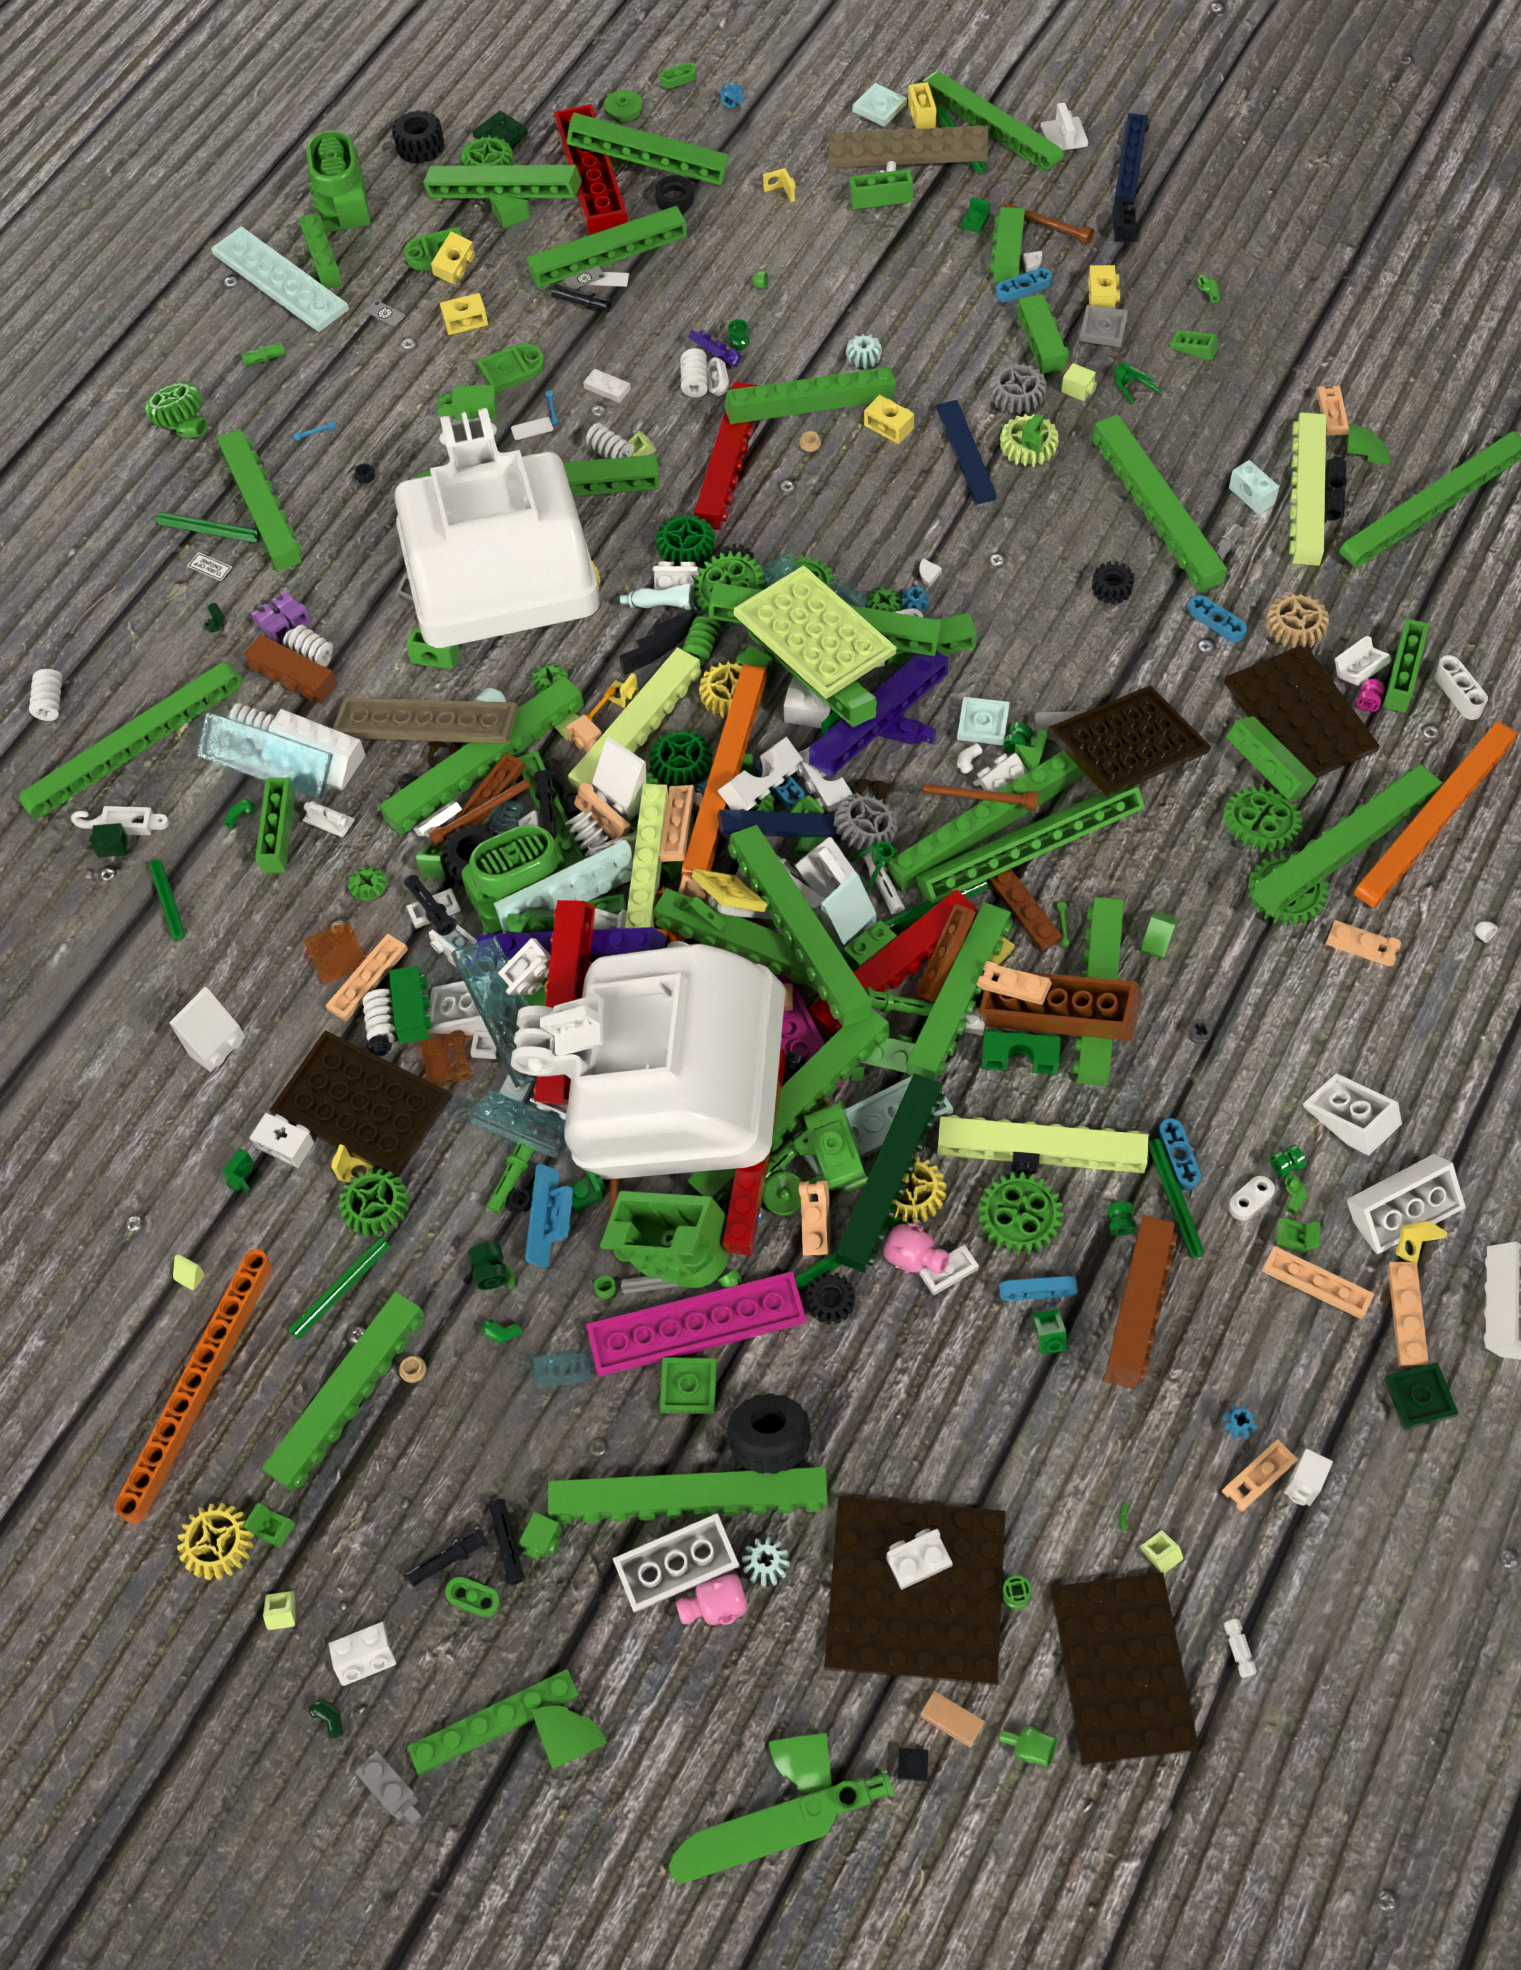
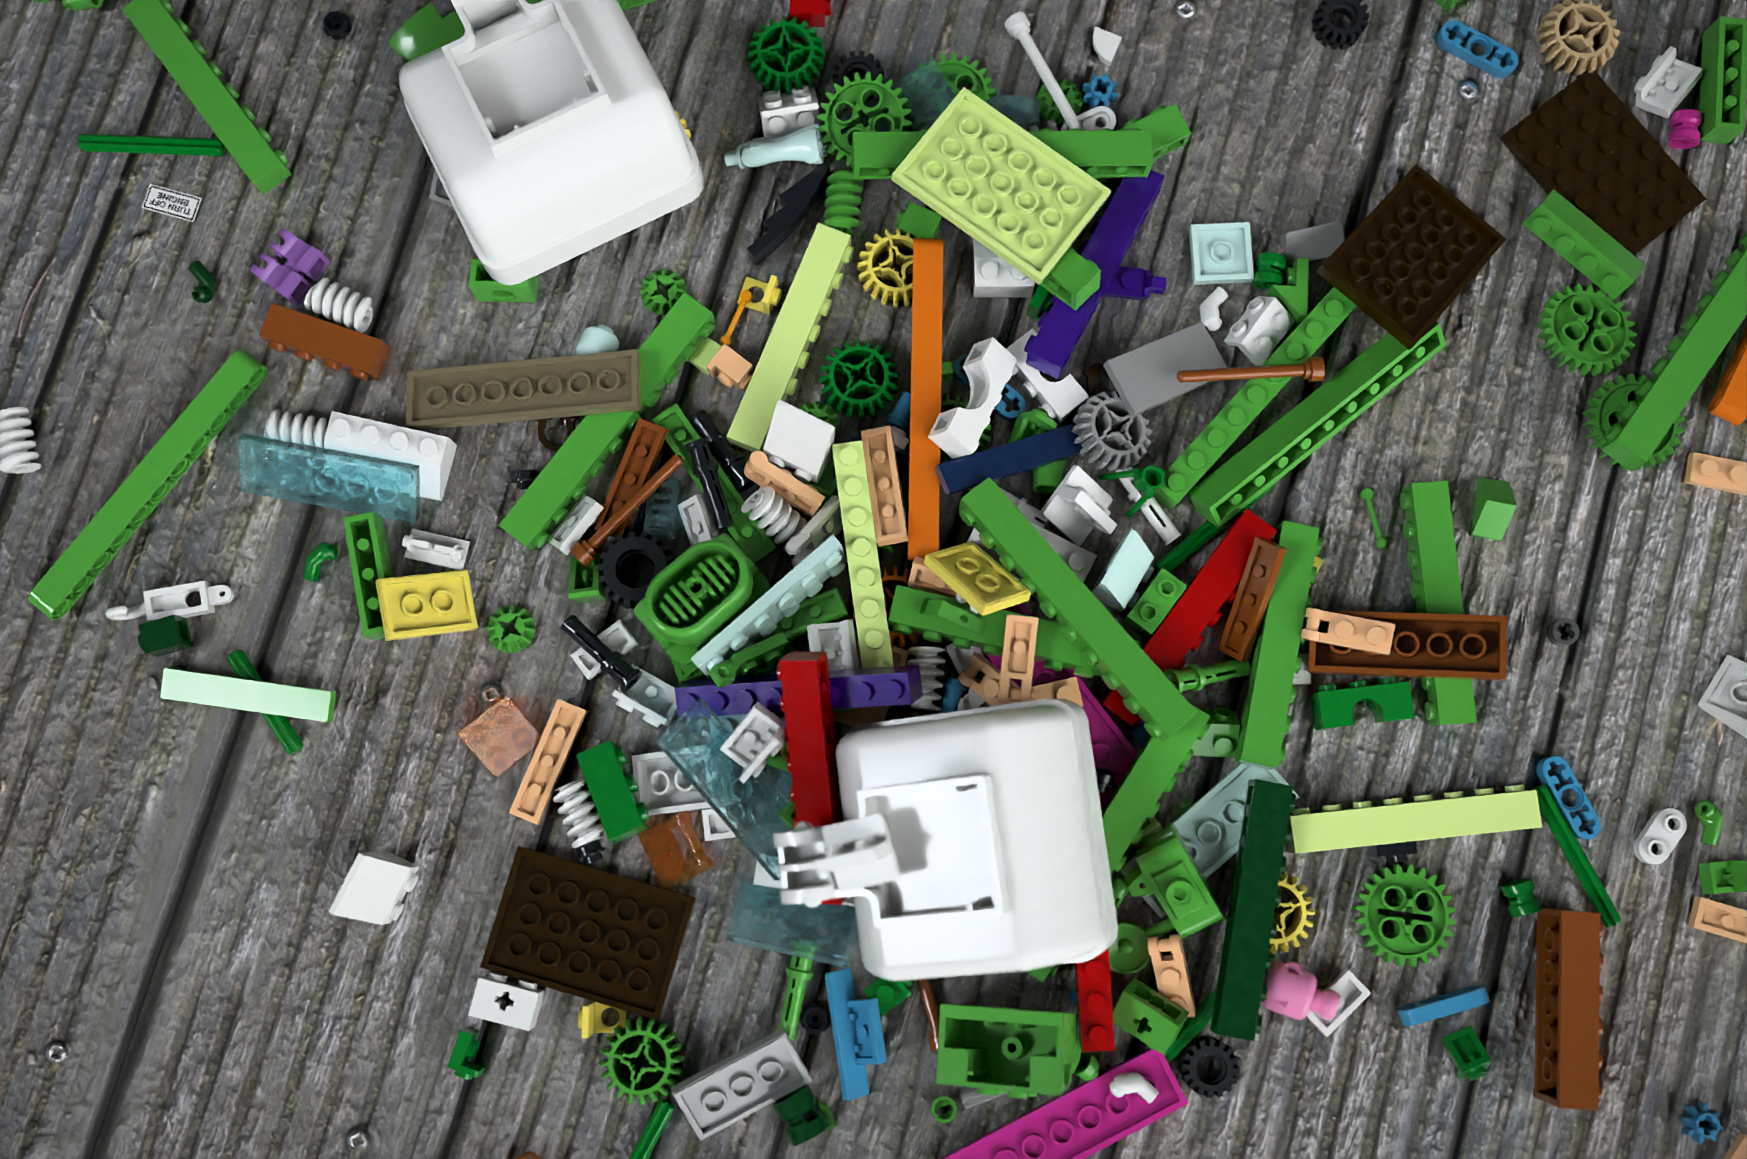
camera: 15 degrees left, 20 degrees up
dark orange plate [987,869,1062,952] -> none
green wheel [1269,1144,1306,1178] -> none
none -> tile [160,668,336,722]
none -> light yellow tile [375,570,478,641]
none -> light grey tile [671,1027,812,1141]
none -> light nougat plate [997,614,1038,703]
none -> white piece [1004,12,1081,129]
none -> light grey tile [1103,322,1227,417]
none -> white arm [1110,1072,1159,1103]
none -> bright green brick [1113,978,1190,1055]

